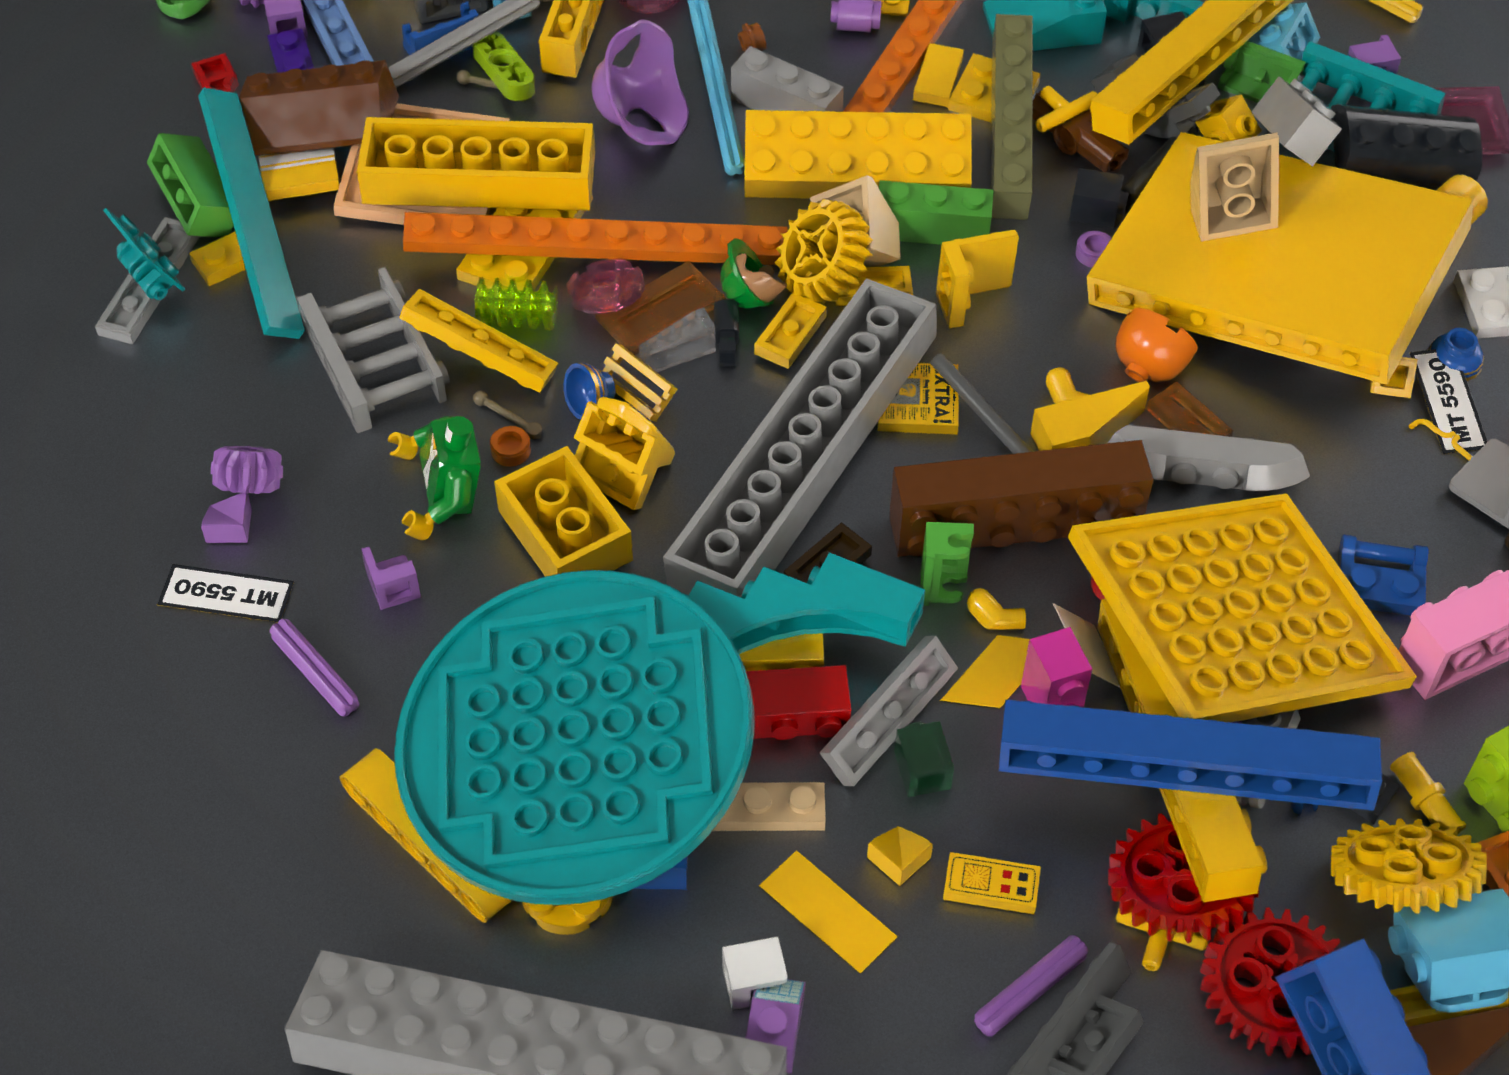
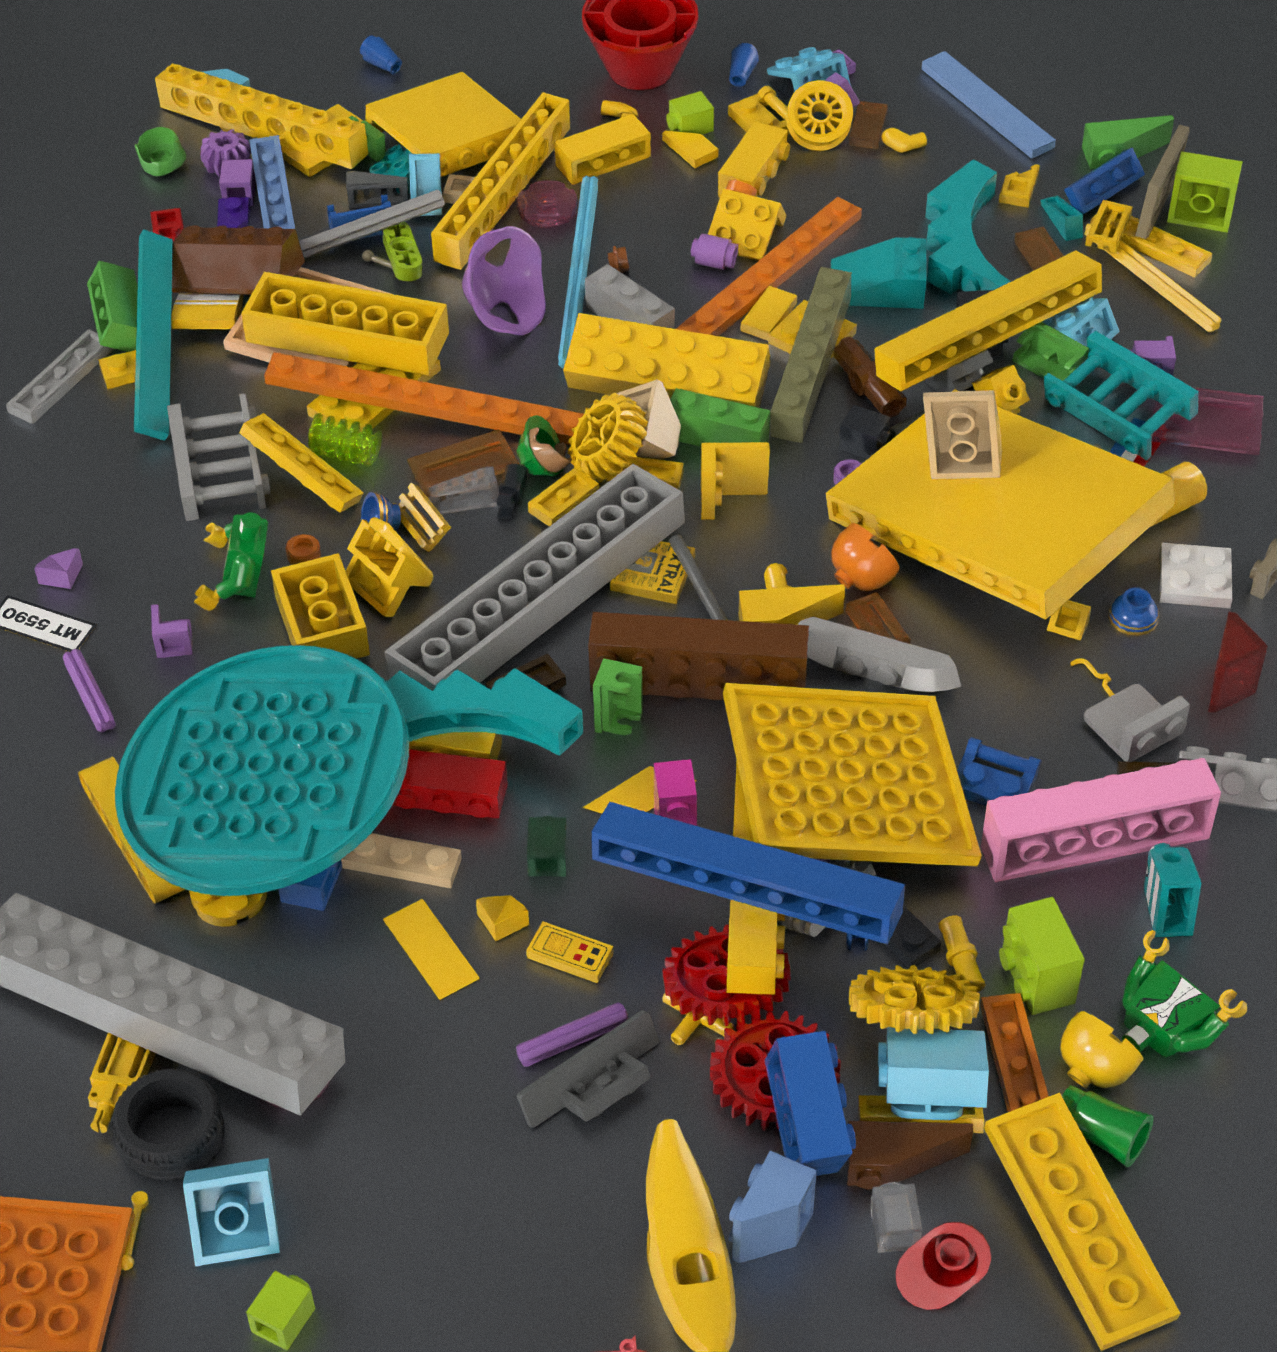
camera: 15 degrees right, 5 degrees down
teal hinge [103,208,185,300] -> none
medium lavender gear [211,445,283,494] -> none
dark tan hinge [473,391,543,439] -> none
clear pink plate [567,259,645,314] -> none
white panel [722,937,787,1010] -> none
medium lavender slope [746,979,806,1074] -> none
light grey plate [819,636,959,786] -> none
yellow arm [967,588,1026,630] -> none
yellow piece [1036,86,1097,133] -> none
white sticker [1053,603,1120,687] -> none
light grey brick [1251,76,1342,167] -> none
black container [1331,104,1482,190] -> none
white sticker [1410,349,1488,454] -> none

